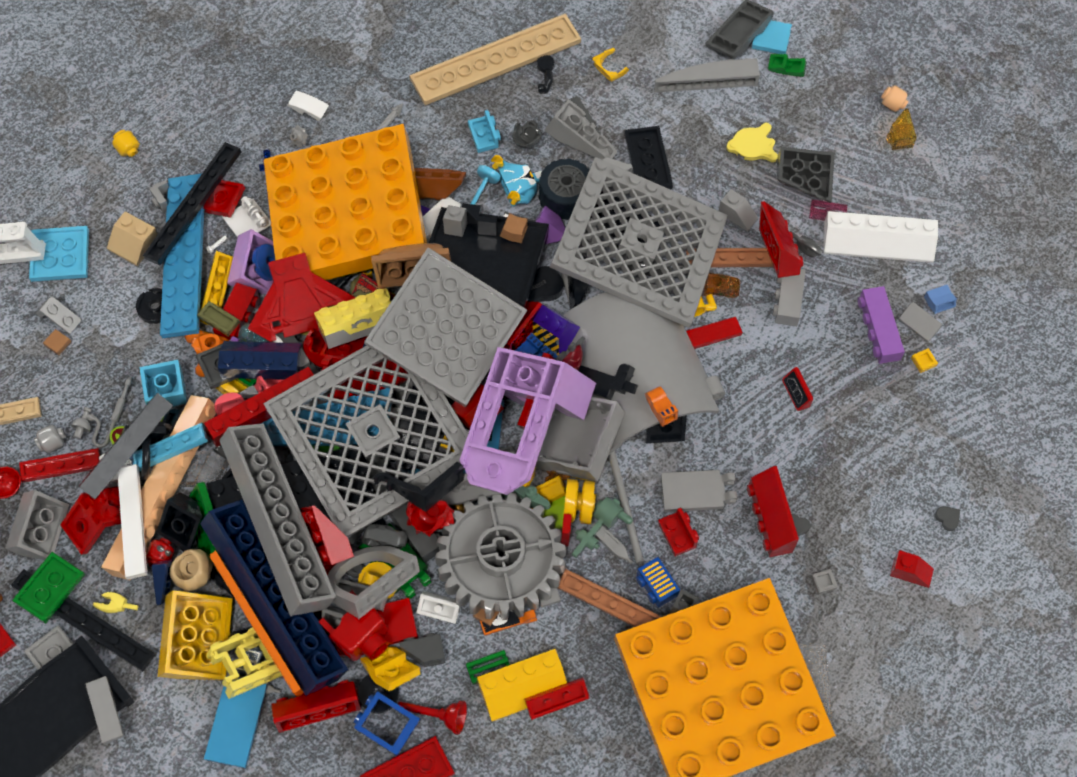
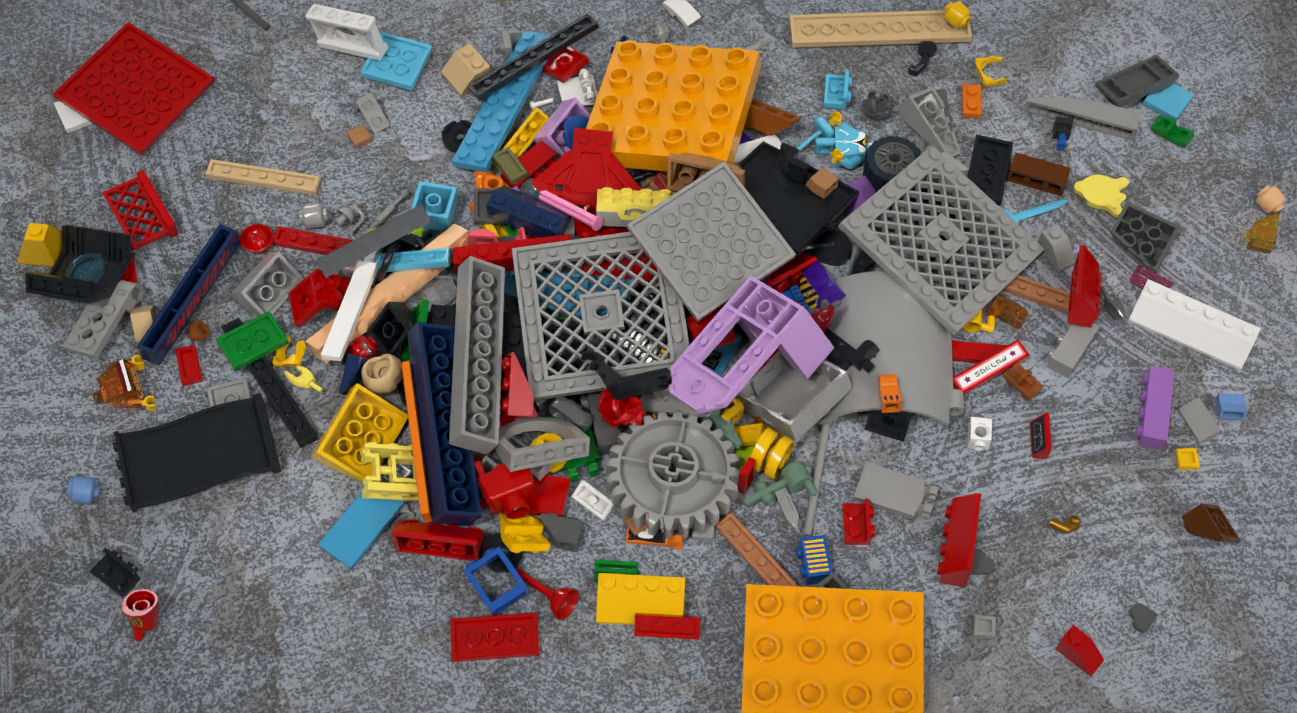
camera: 25 degrees right, 5 degrees down
light grey tile [86,676,125,744] -> none
light grey brick [443,205,467,237] -> none
none -> yellow helmet [272,336,306,367]
none -> bright pink axle [538,190,604,231]
none -> medium azure tile [814,138,835,155]
none -> yellow head [944,1,971,28]
none -> tile [953,339,1030,395]
none -> orange plate [962,84,982,119]
none -> white brick [967,417,992,451]
none -> medium azure sword [1002,200,1068,224]
none -> dark orange hips [1002,362,1044,401]
none -> reddish brown brick [1007,152,1071,196]
none -> pearl gold arm [1048,515,1081,534]
none -> pearl dark grey piece [1052,116,1073,150]
none -> reddish brown slope [1182,503,1241,543]

